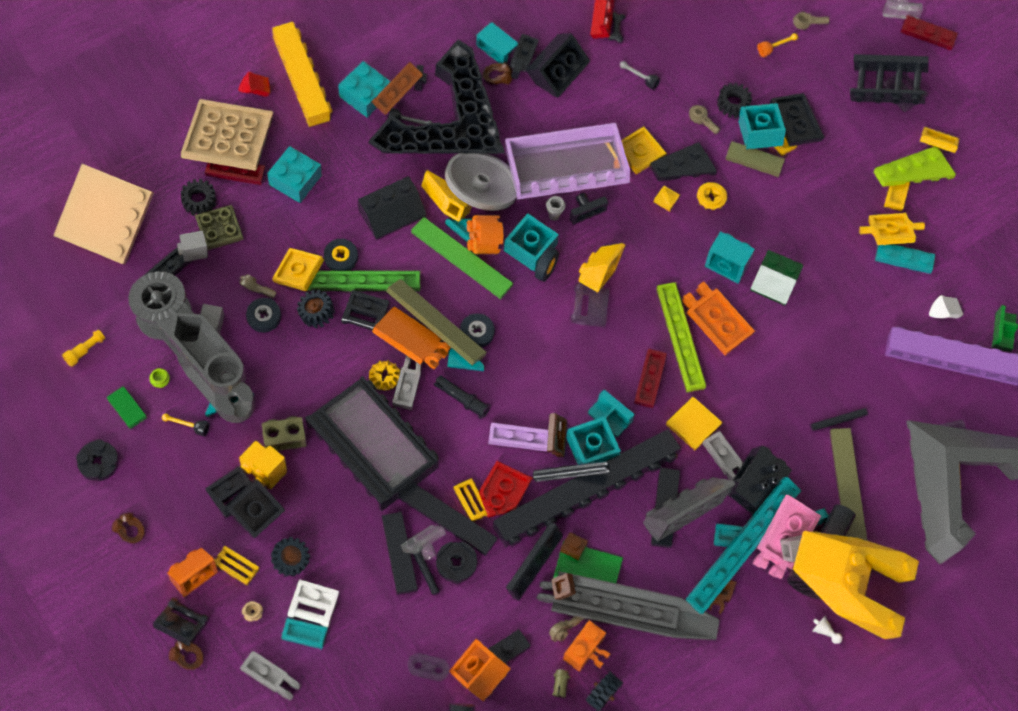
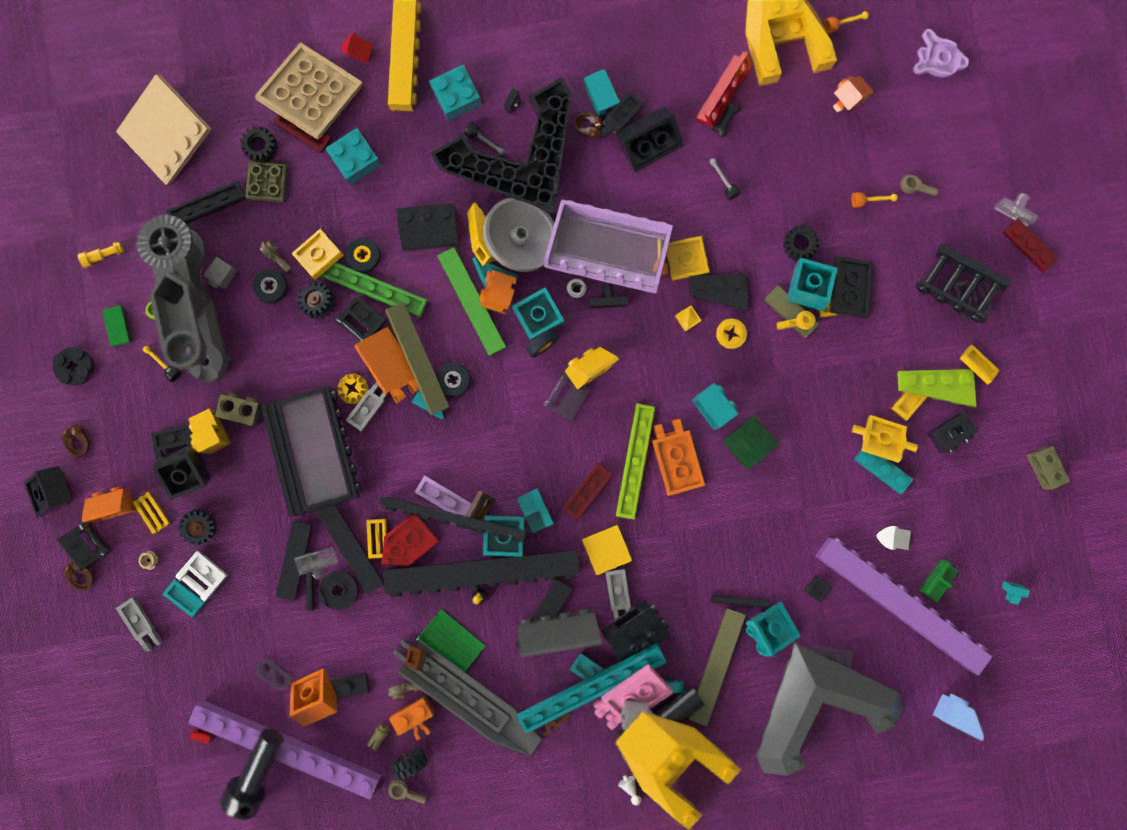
camera: 30 degrees right, 20 degrees up
light grey brick [177,231,208,262] -> none
dark orange piece [372,62,423,115] -> none
black pin [434,375,491,420] -> none
black tile [506,522,563,601] -> none
black axle [533,461,610,482] -> none
reddish brown plate [560,532,588,560] -> none
dark tan plate [689,105,721,135] -> none
none -> black slope [24,466,72,517]
none -> black plate [379,497,531,542]
none -> black hinge [472,588,488,604]
none -> teal plate [745,602,801,657]
none -> yellow plate [776,311,815,330]
none -> black tile [804,575,832,602]
none -> black brick [927,412,978,454]

